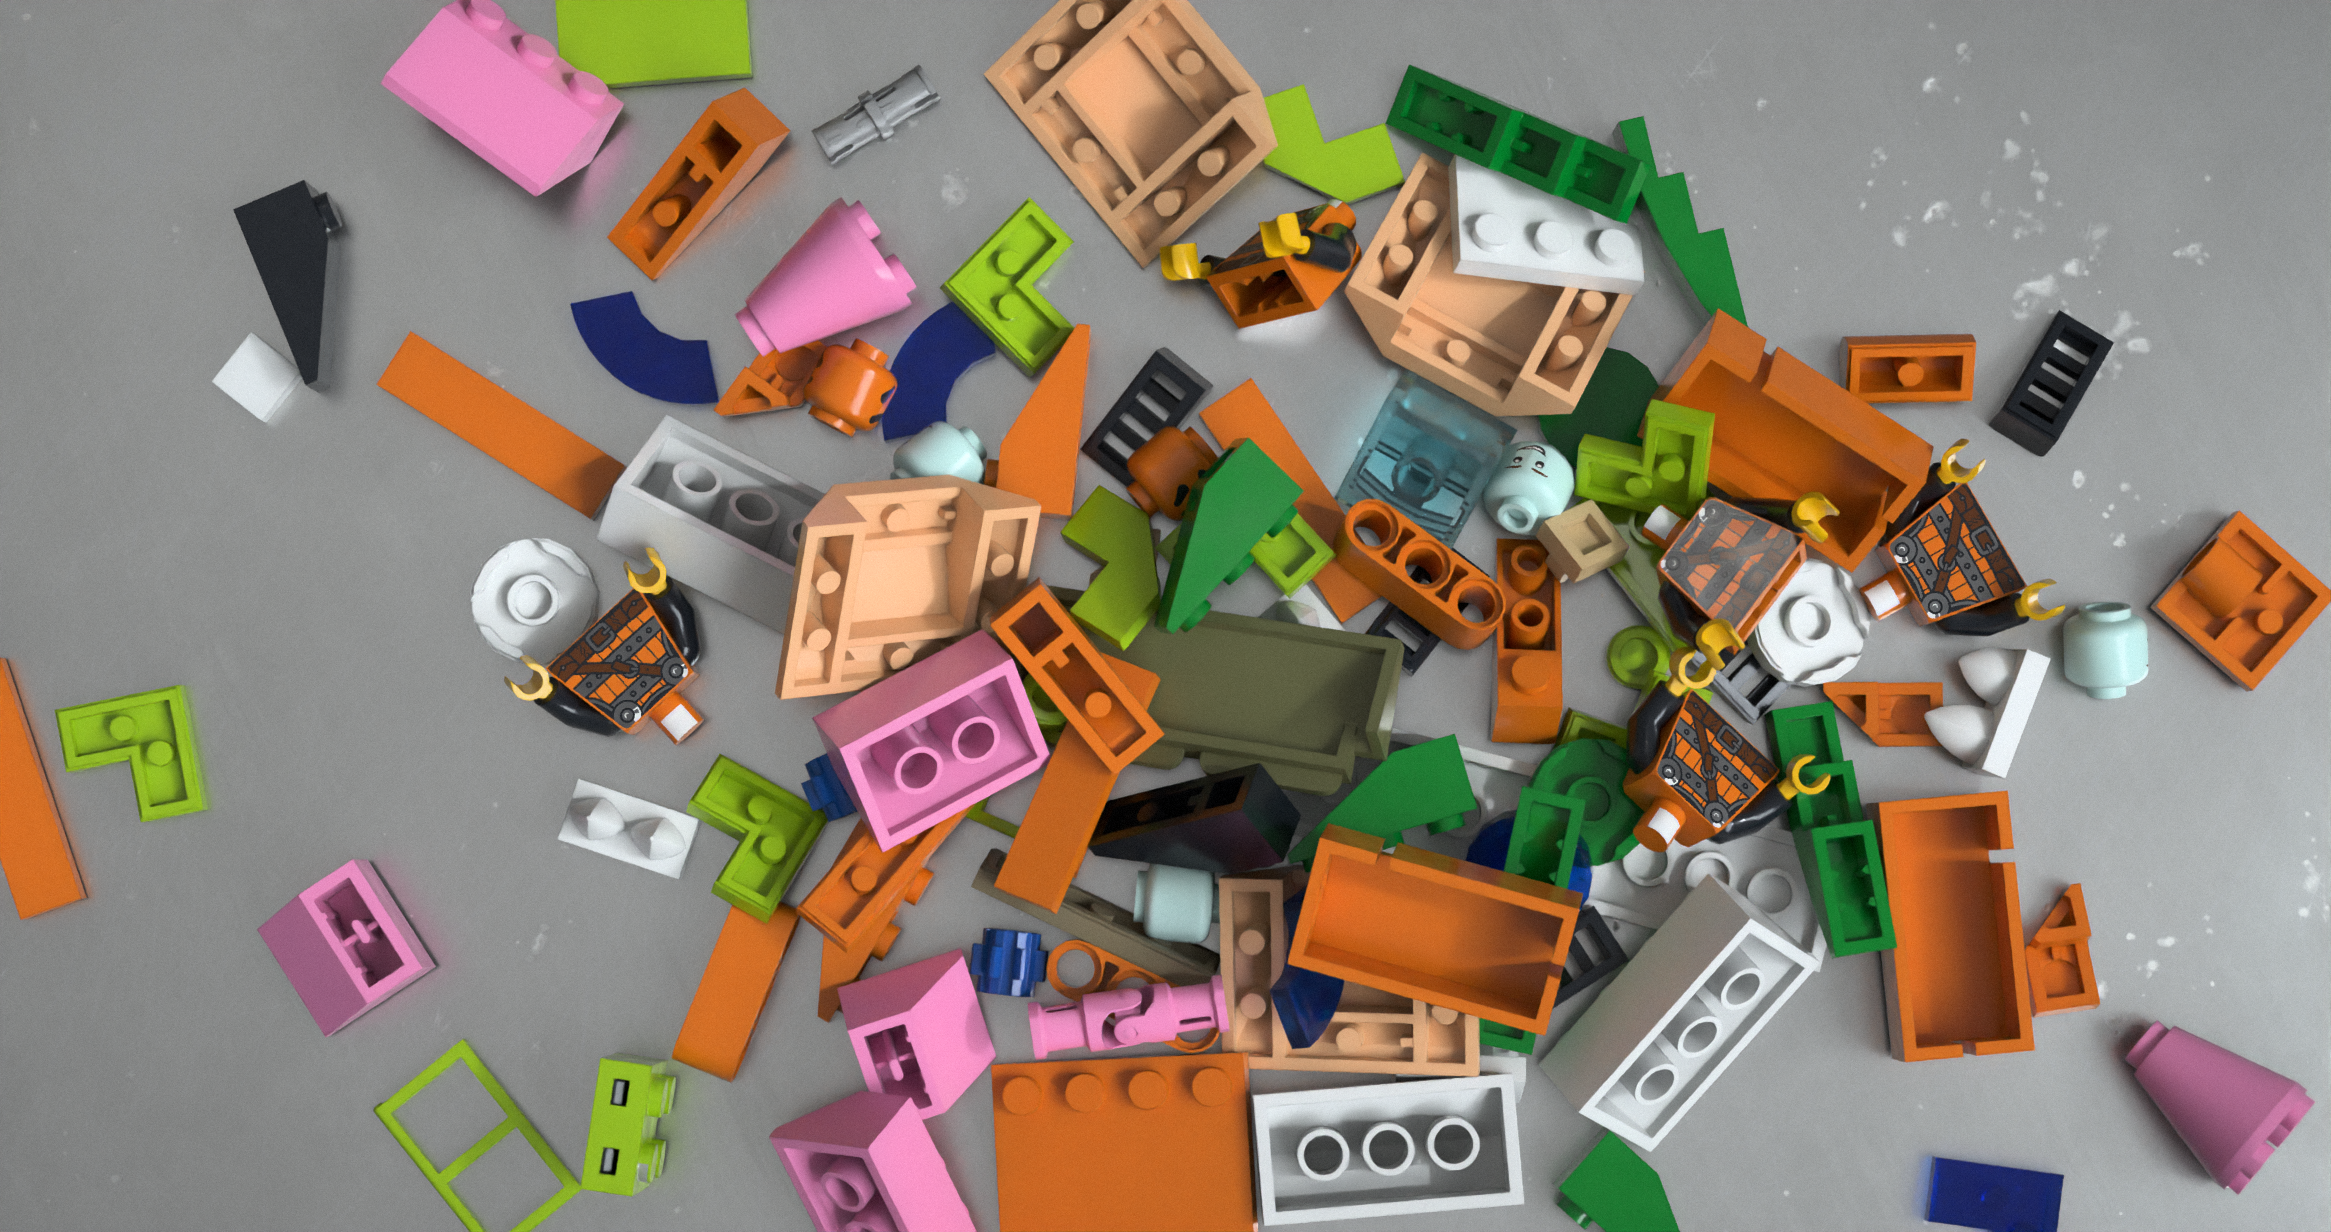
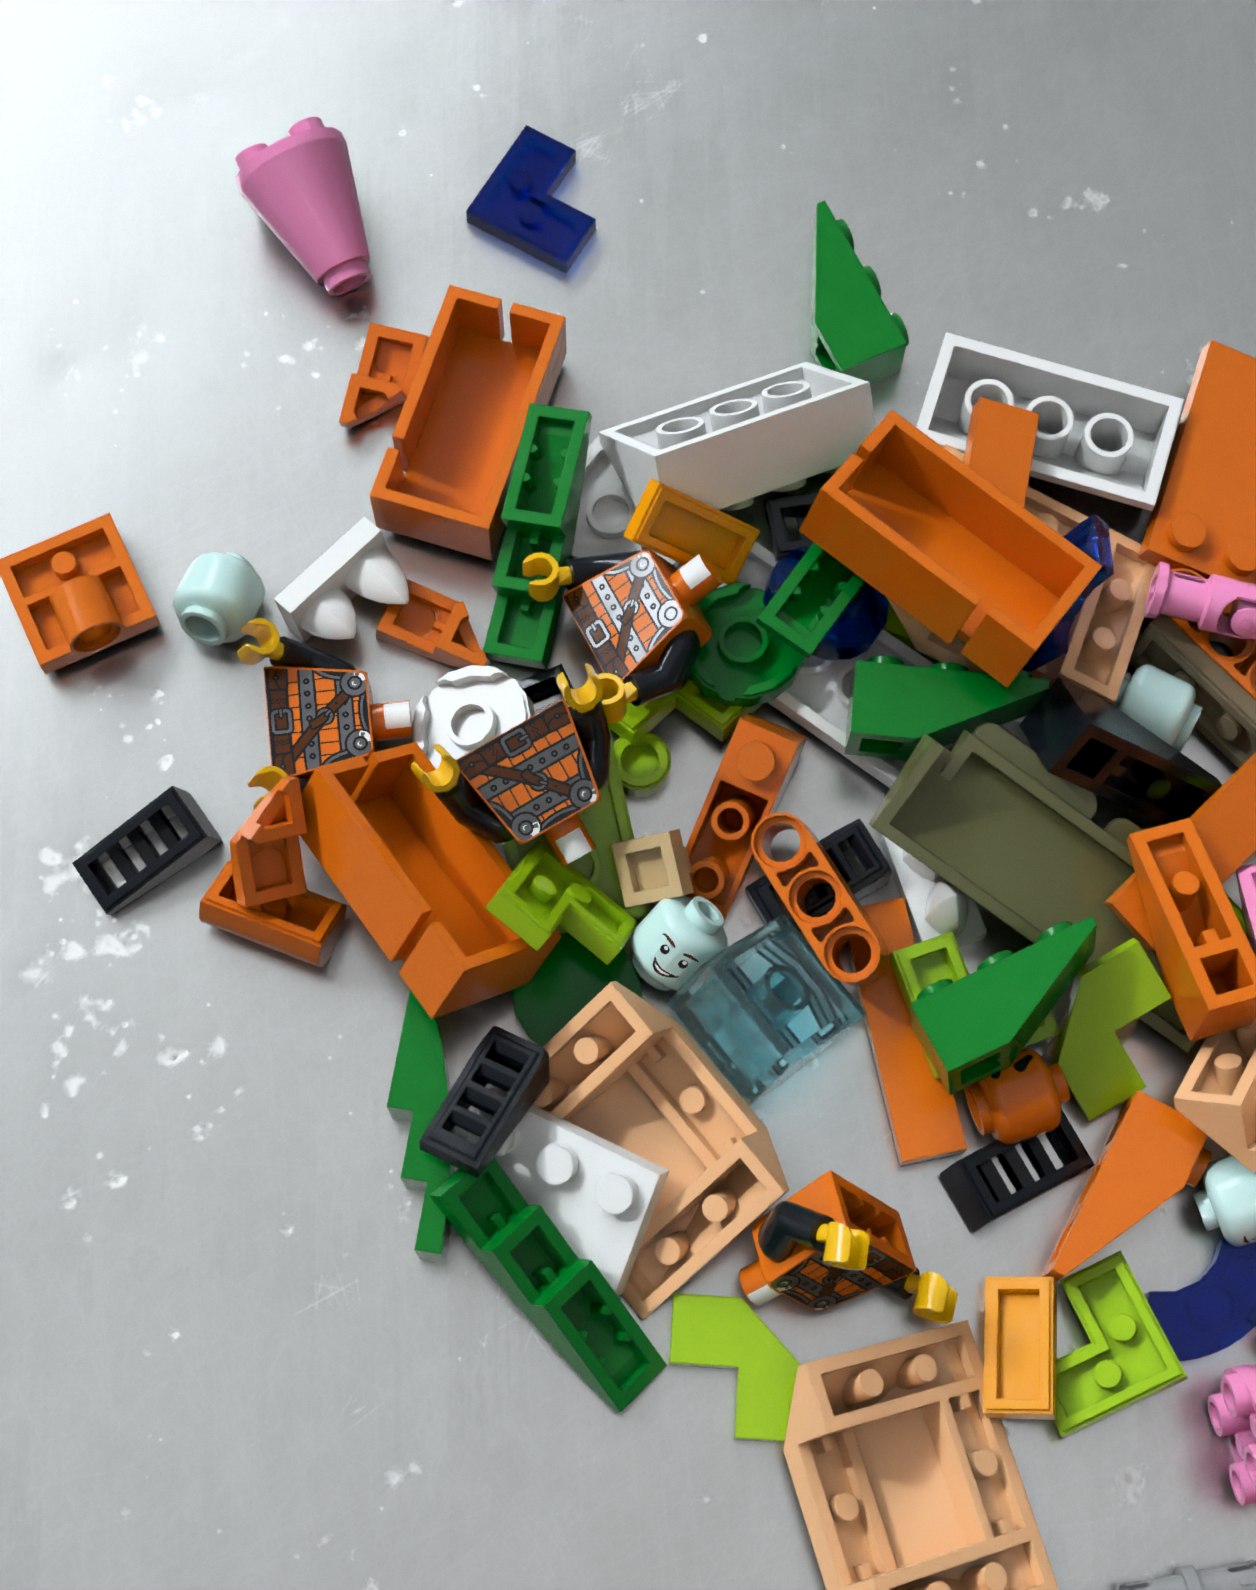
camera: 160 degrees left, 15 degrees down
none -> orange slope [230,776,307,908]
none -> black slope [419,1026,549,1178]
none -> light orange tile [623,478,761,585]
none -> orange tile [963,397,1040,507]
none -> light orange tile [983,1277,1057,1420]

